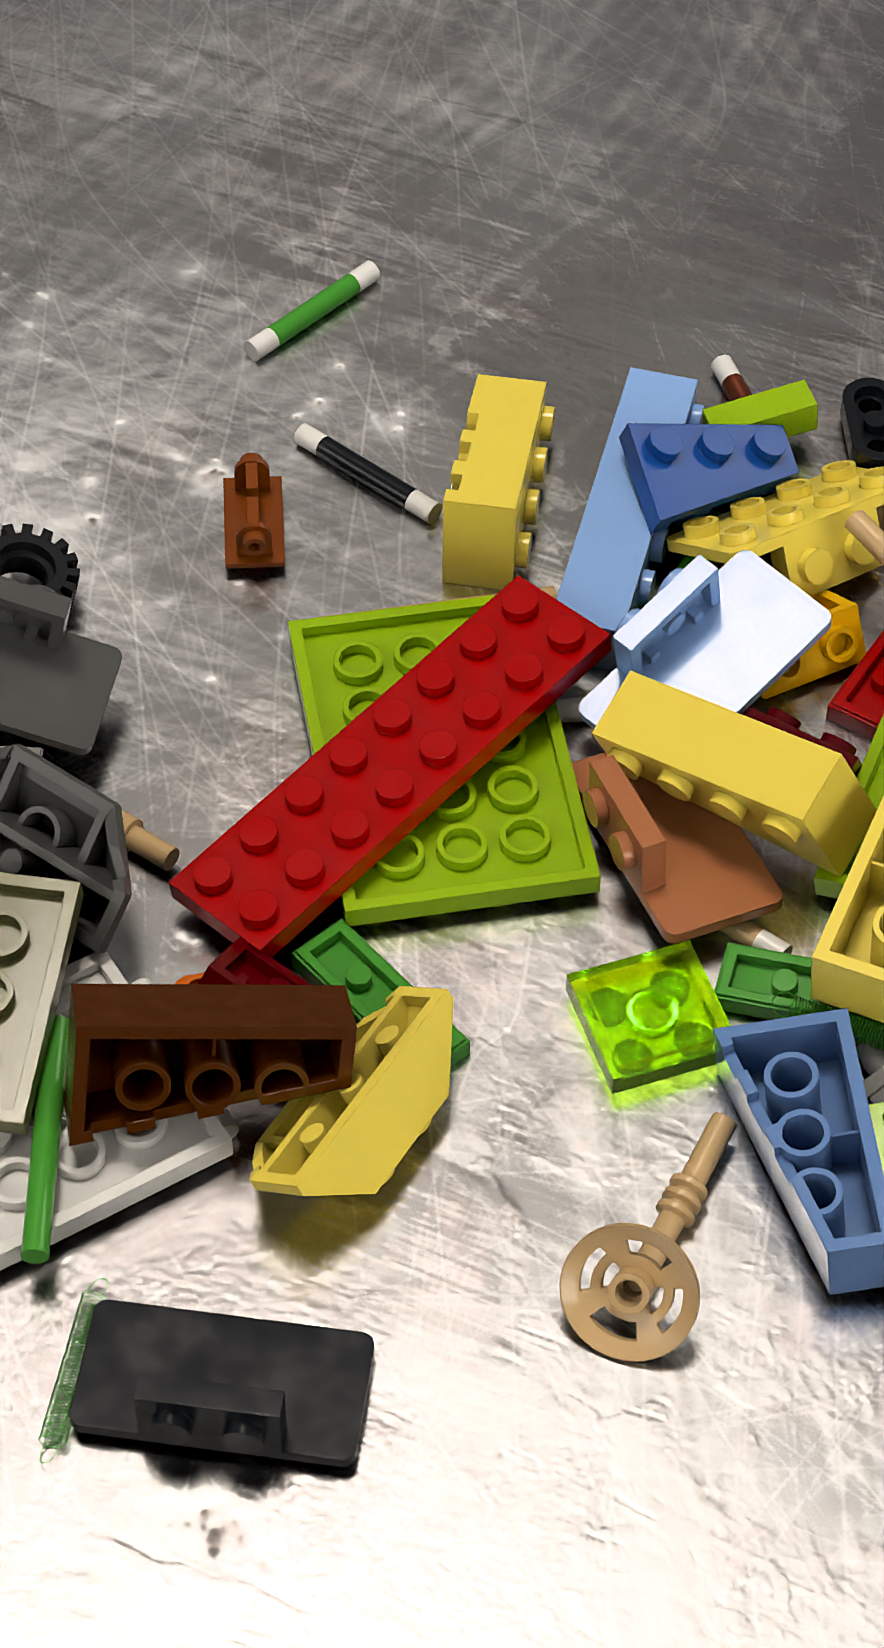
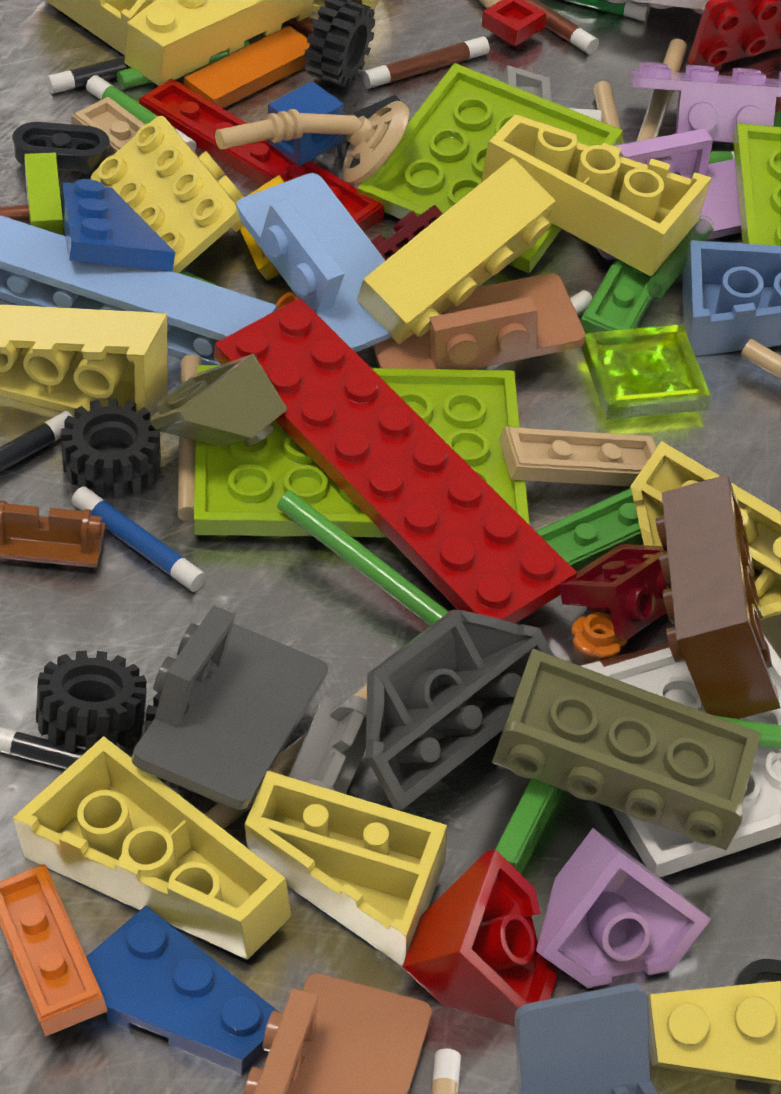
camera: 85 degrees left, 5 degrees down
none -> black tyre [61,398,161,499]
none -> blue bar [72,486,207,592]
none -> olive slope [150,354,288,447]
none -> bright green bar [277,491,448,626]
none -> tan tile [499,427,657,486]

